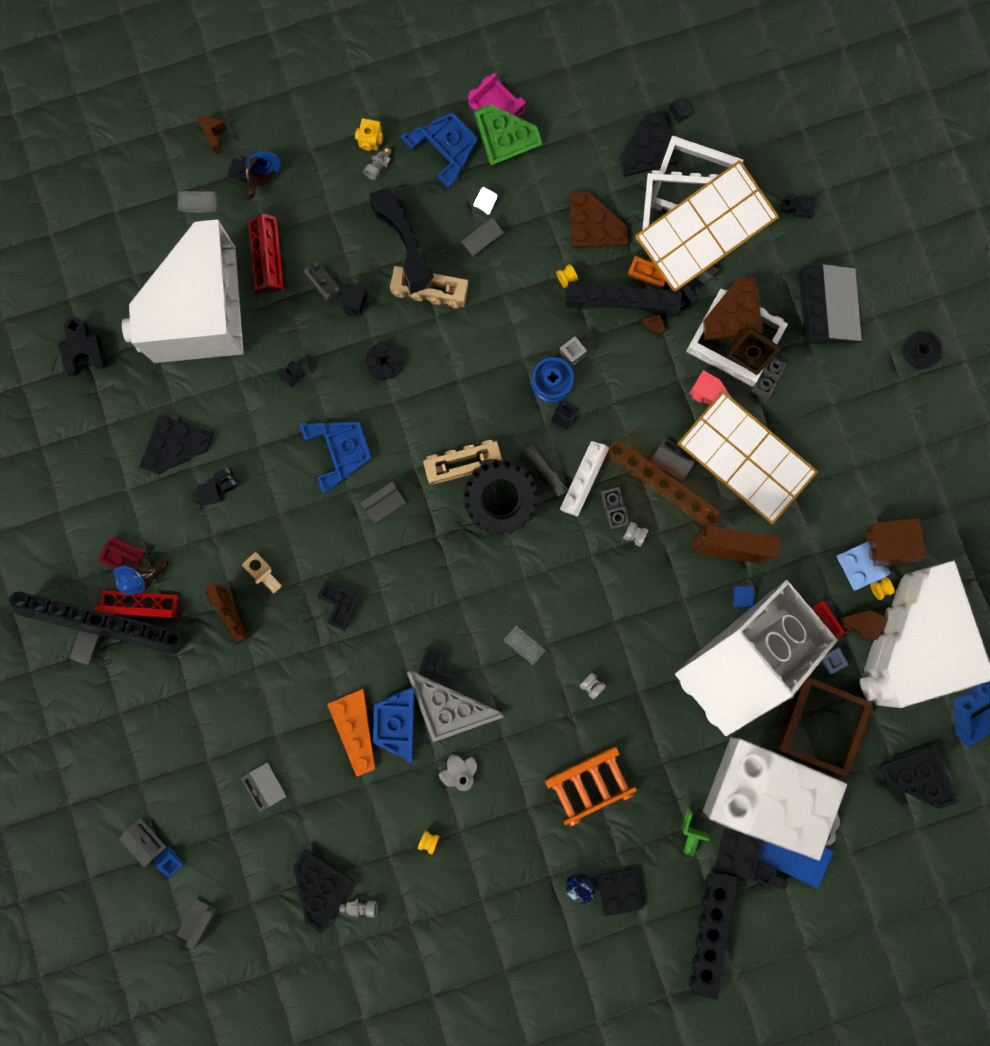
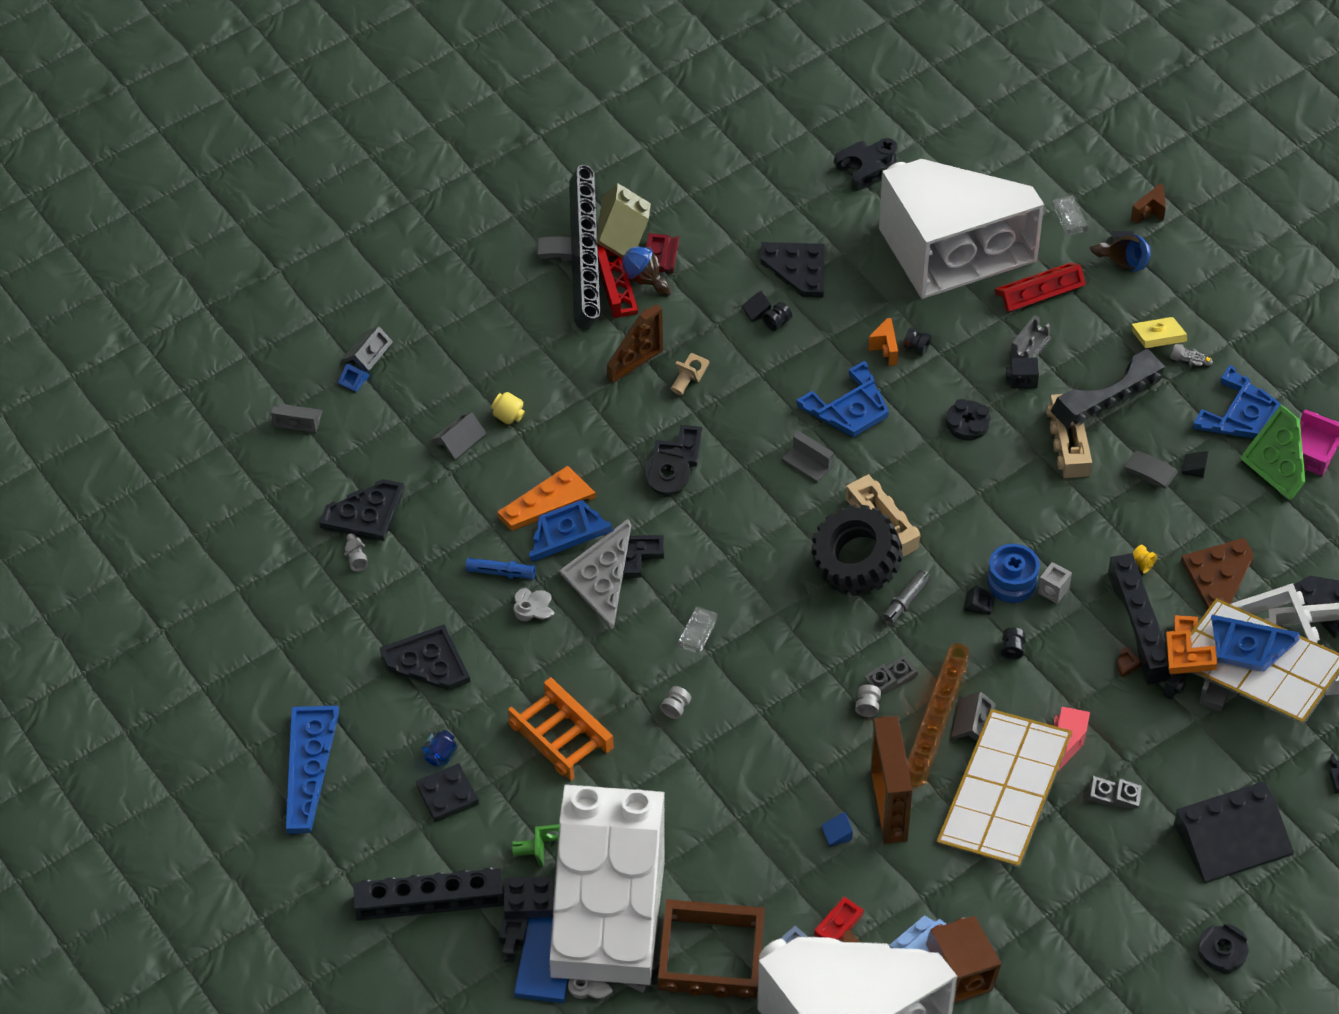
camera: 70 degrees right, 30 degrees down
yellow brick [355,118,383,151] -> none
yellow wheel [418,830,439,855] -> none
white plate [560,441,609,517] -> none
white slope [675,580,838,736] -> none
white window [686,289,788,387] -> none
reddish brown plate [703,277,763,341] -> none
dark brown slope [726,327,782,375] -> none
none -> blue wing [286,706,339,834]
none -> black plate [379,625,471,690]
none -> blue pin [466,557,536,580]
none -> light yellow head [491,392,525,425]
none -> olive slope [597,184,651,258]
none -> black plate [645,449,690,495]
none -> orange slope [868,318,898,366]
none -> black wheel [1001,627,1026,660]
none -> light yellow plate [1132,317,1187,348]
none -> orange plate [1167,630,1218,674]
none -> blue wing [1211,615,1300,672]

